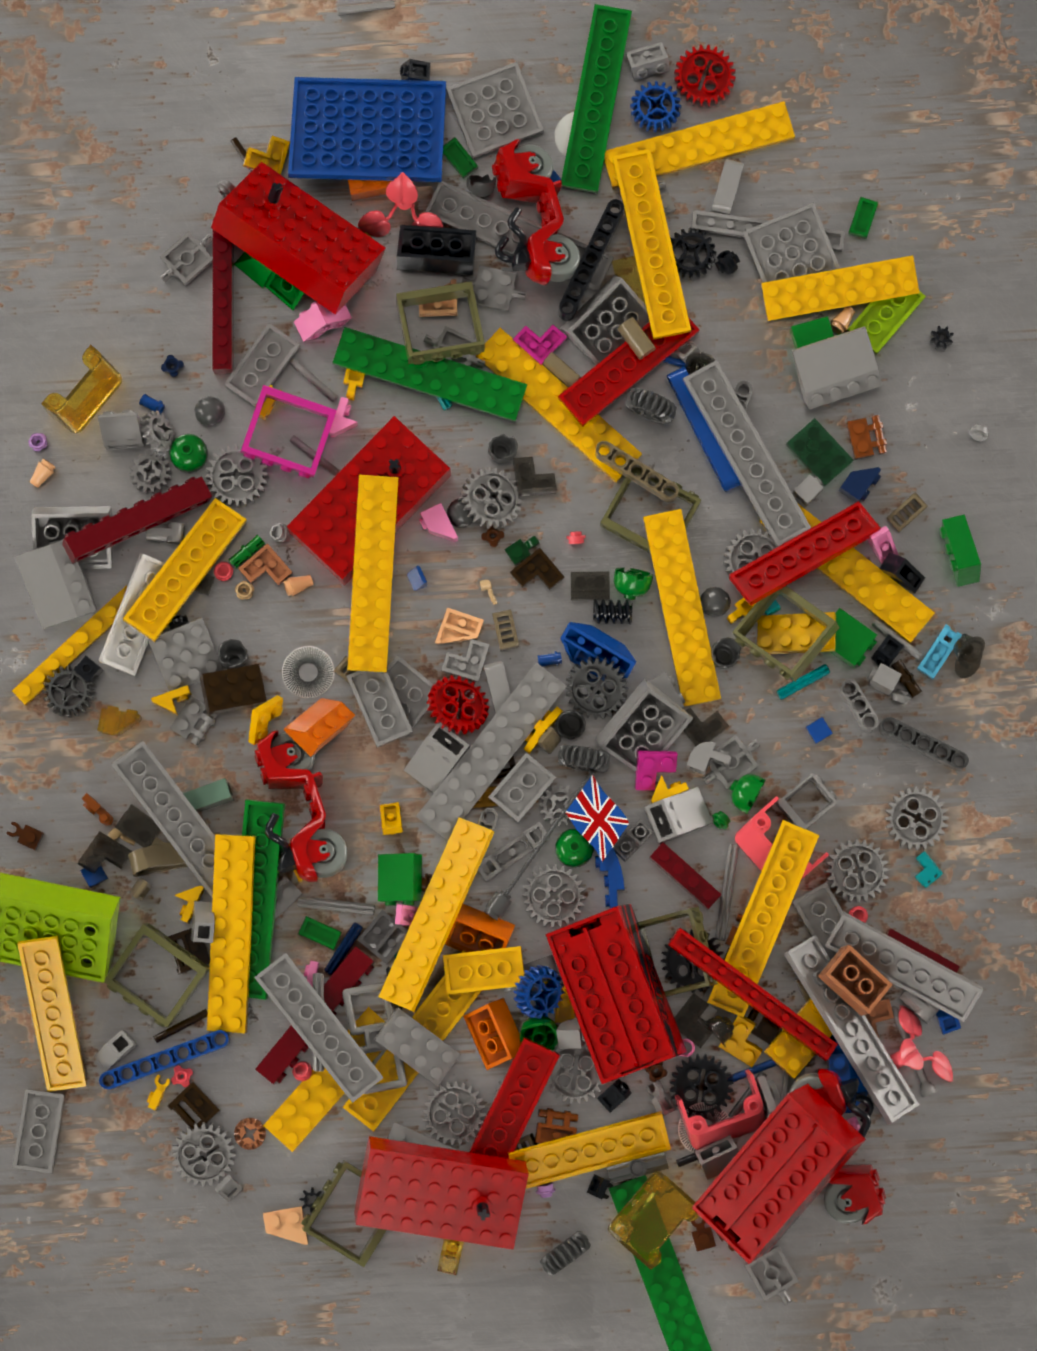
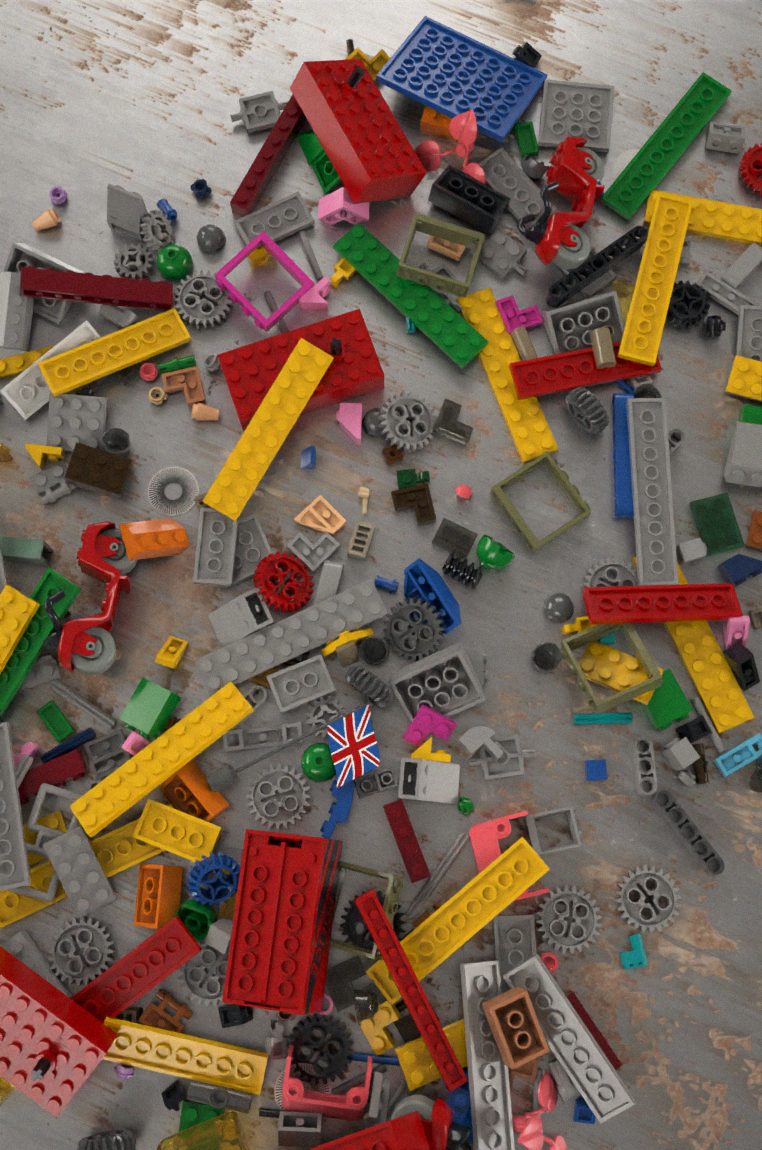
camera: 25 degrees right, 5 degrees down
clear yellow windscreen [41,345,122,433] -> none
yellow plate [248,695,283,745] -> none
dark grey hair [488,434,518,463] -> none
dark tan beam [595,441,679,503] -> none
blue gear [630,81,682,132] -> none
yellow plate [643,509,721,707] -> none
clear smoke plate [683,707,729,747] -> none
green cylinder [730,774,766,814] -> none

